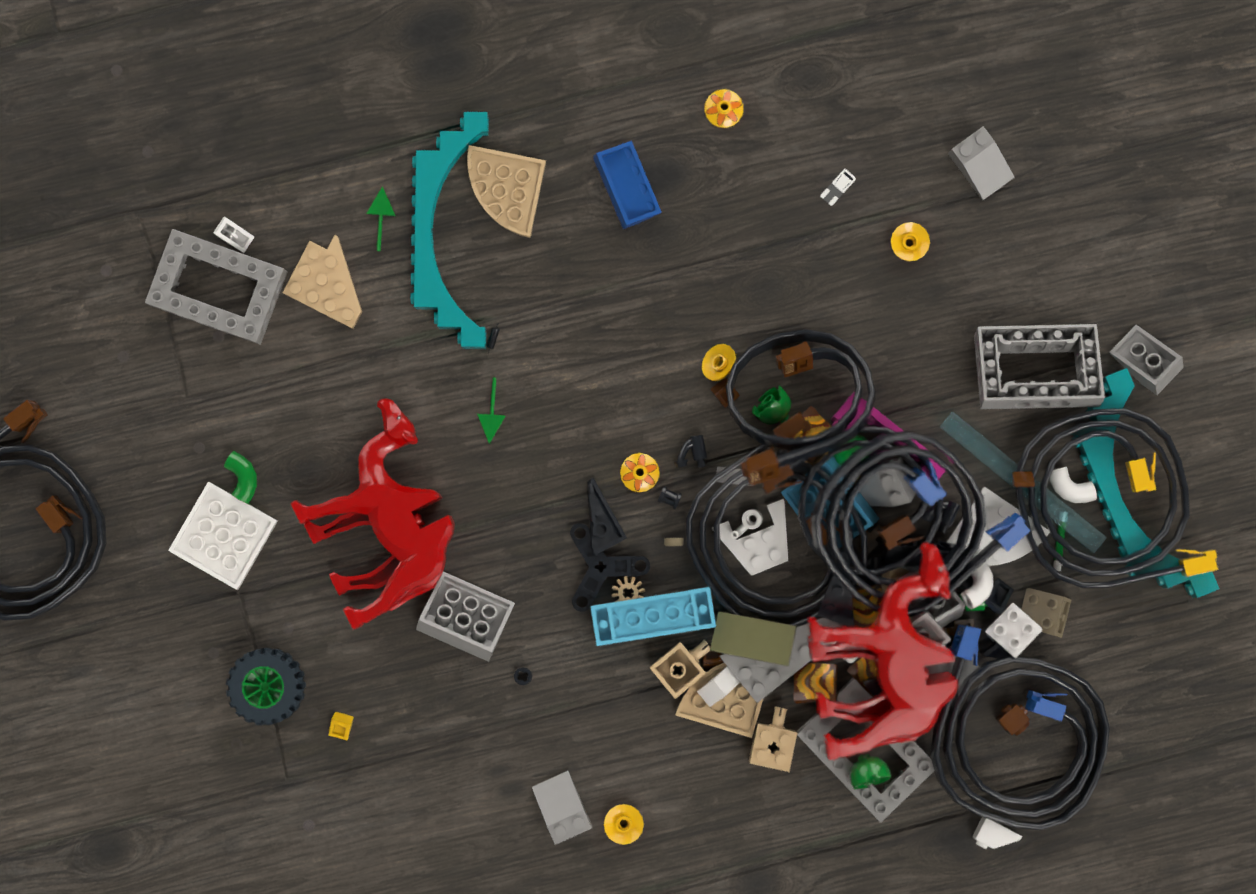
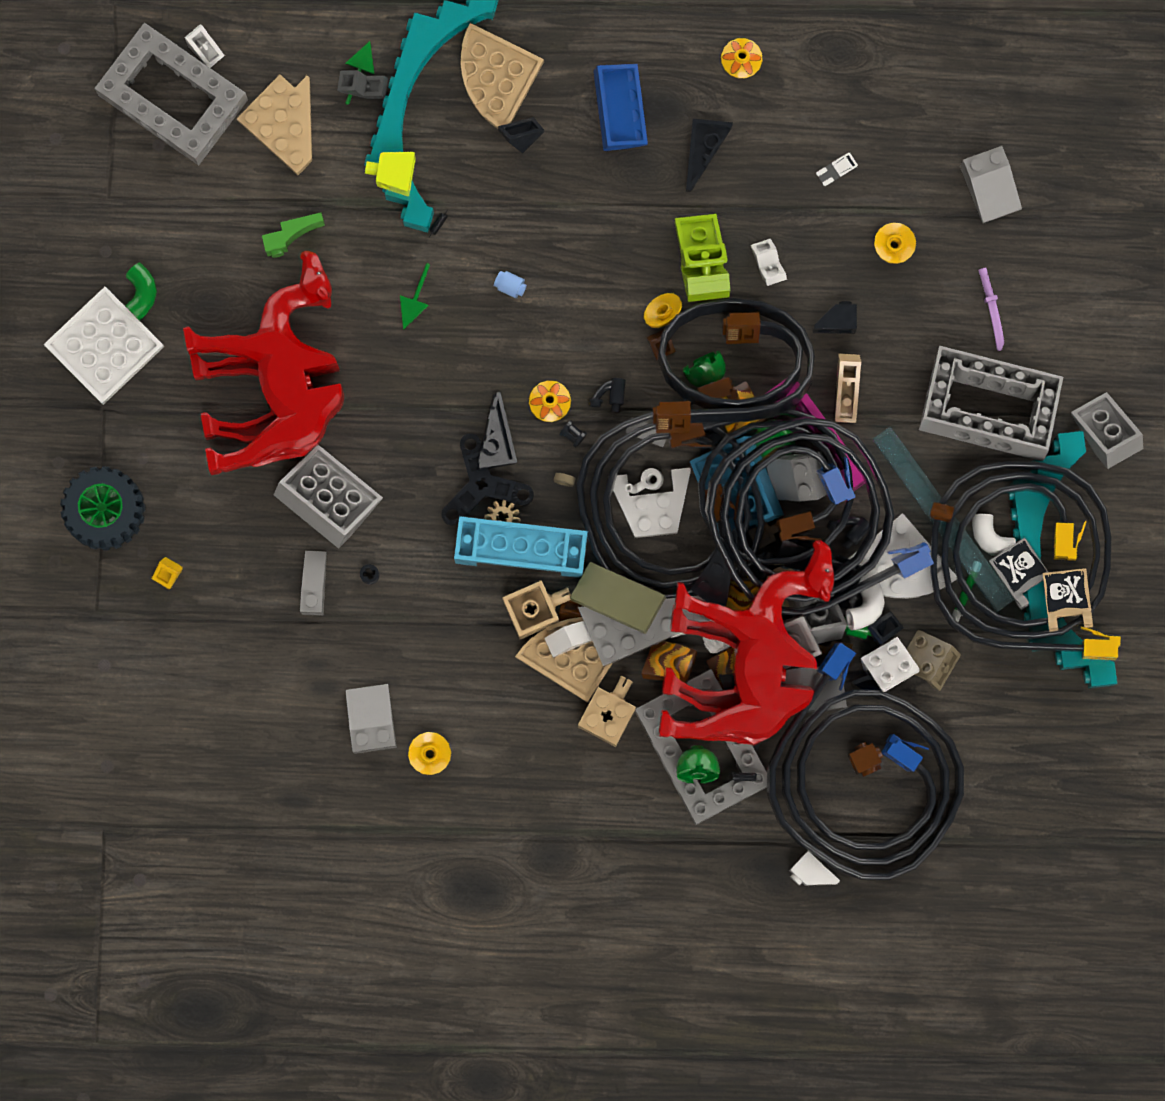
camera: 15 degrees right, 5 degrees down
none -> bright green slope [262,213,325,258]
none -> light grey slope [300,551,327,615]
none -> dark grey slope [337,70,388,99]
none -> neon yellow torso [365,152,416,196]
none -> light blue brick [494,271,527,298]
none -> black slope [498,117,544,154]
none -> lime piece [675,214,730,302]
none -> black wing [686,119,733,192]
none -> black piece [727,772,763,781]
none -> white slope [751,239,787,286]
none -> black slope [813,301,857,334]
none -> tan slope [835,354,861,423]
none -> lavender sword [978,268,1004,351]
none -> flag [989,538,1049,610]
none -> flag [1043,568,1093,632]

